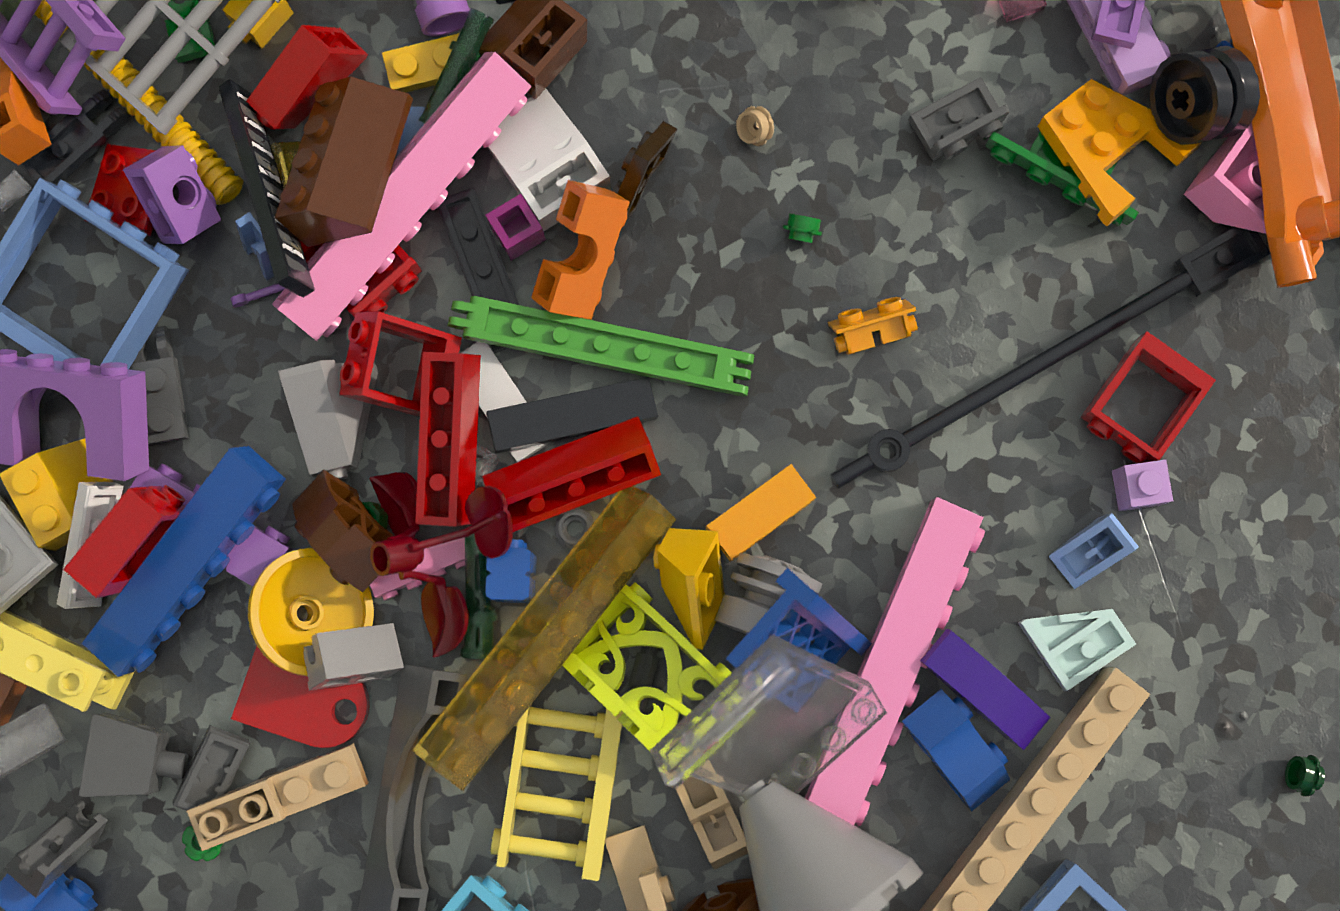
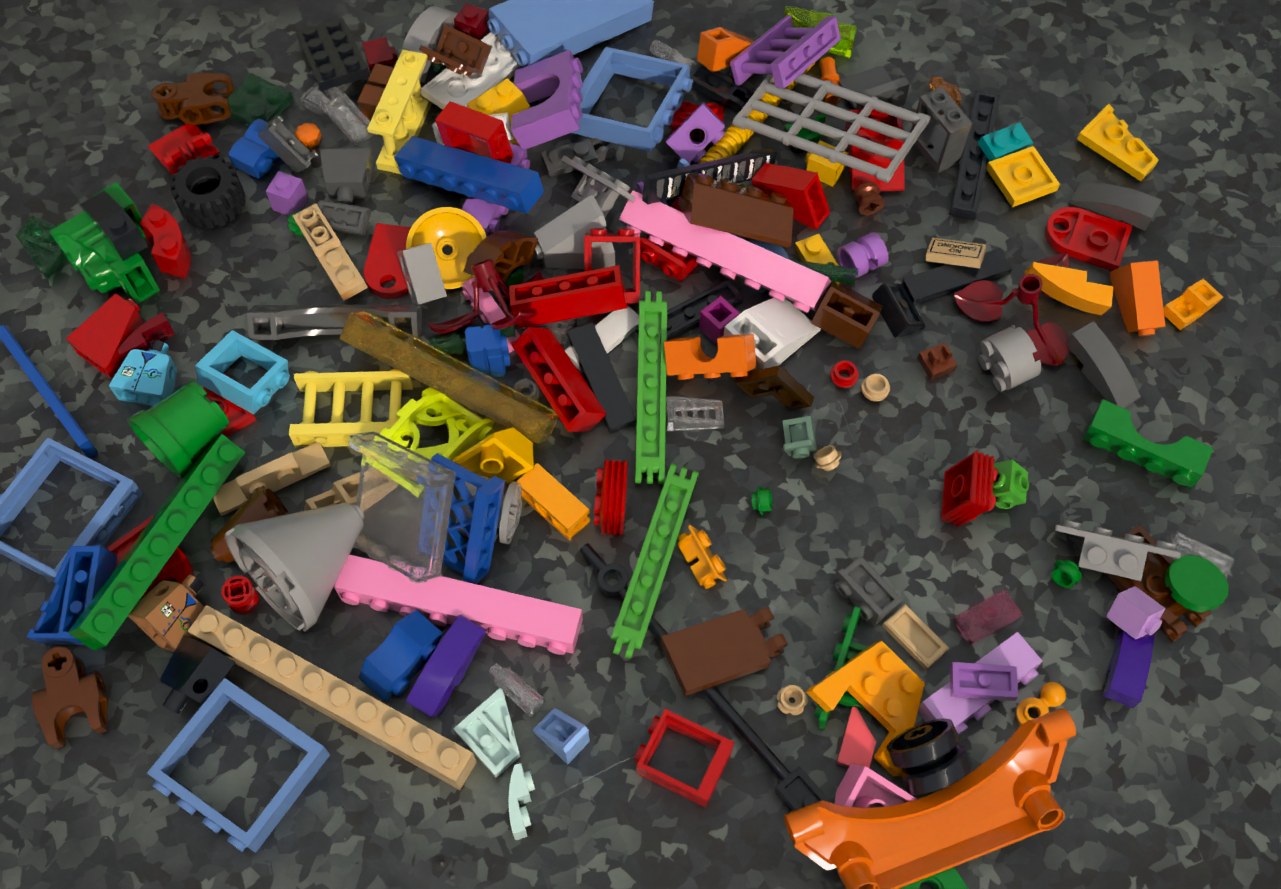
camera: 80 degrees right, 20 degrees down
lavender brick [1112,460,1173,511] -> none
none -> medium lavender brick [266,171,309,216]
none -> orange tile [294,123,322,149]
none -> clear cylinder [489,663,545,717]
none -> light aqua slope [508,763,535,841]
none -> light grey bracket [561,156,636,217]
none -> red brick [594,459,628,536]
none -> bright green hinge [611,463,699,659]
none -> reddish brown tile [660,607,788,696]
none -> clear slope [666,396,724,431]
none -> tan plate [777,685,808,716]
none -> sand green bracket [782,415,817,458]
none -> red plate [830,360,859,388]
none -> coral tile [836,707,876,768]
none -> tan plate [861,374,890,401]
none -> tan tile [882,604,949,670]

